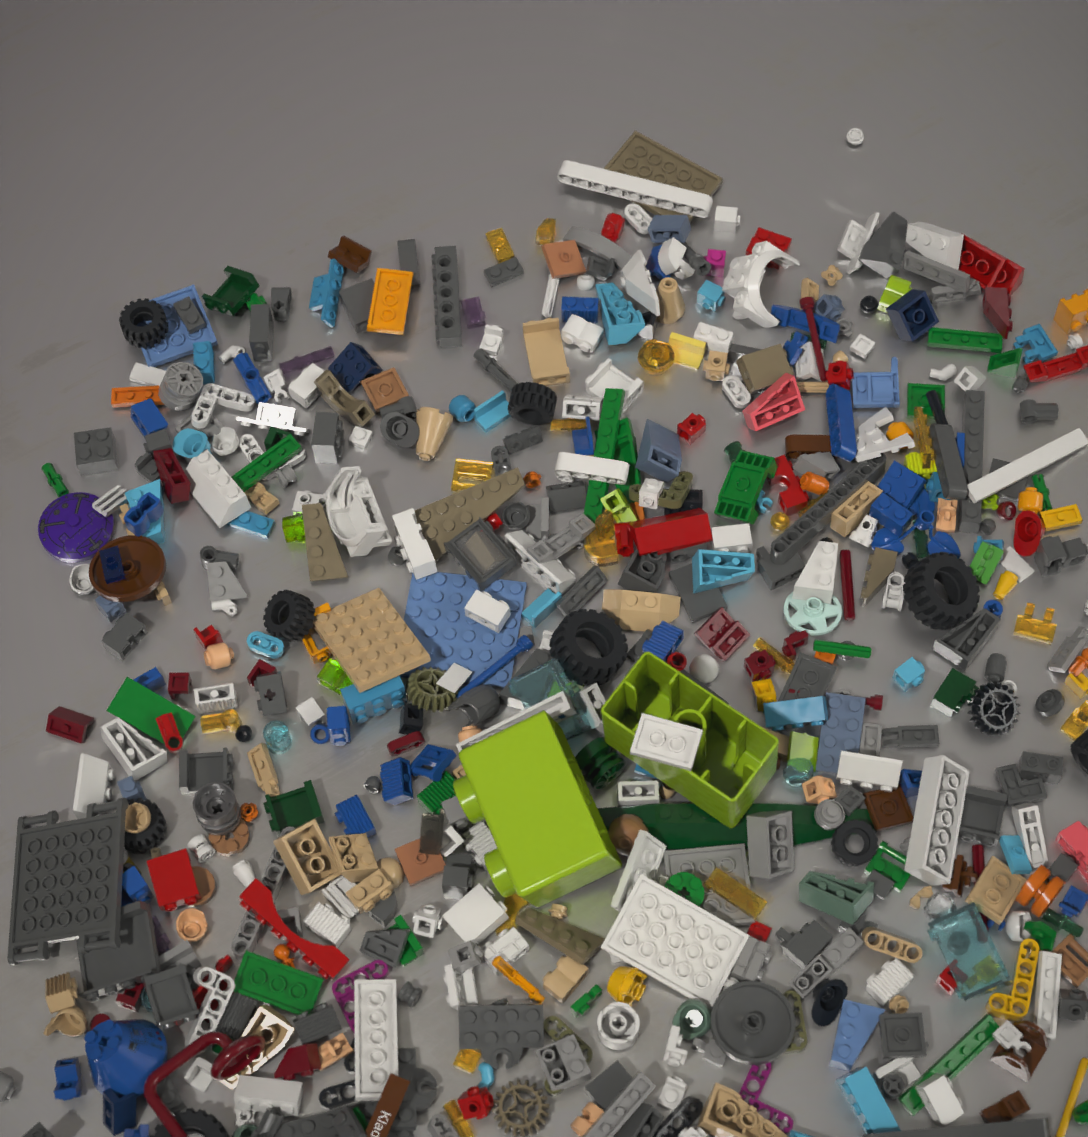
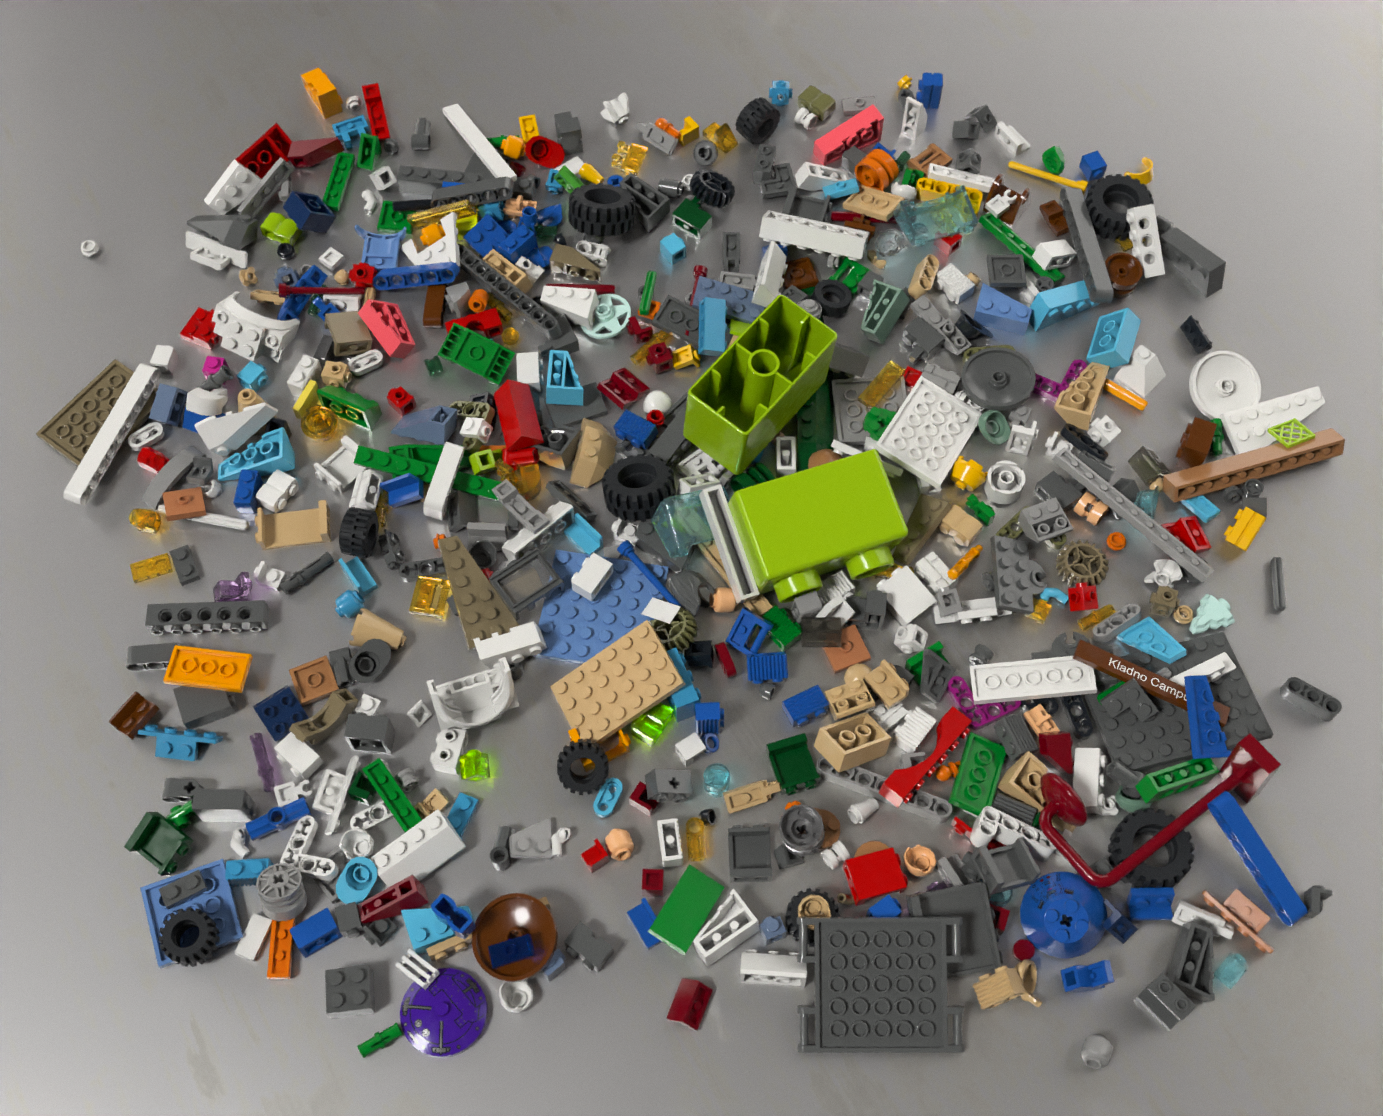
camera: 90 degrees left, 0 degrees up
red piece [155,712,183,754] -> none
dark tan wing [302,503,348,581] -> none
white plate [630,713,703,771] -> none
none -> green slope [317,385,382,431]

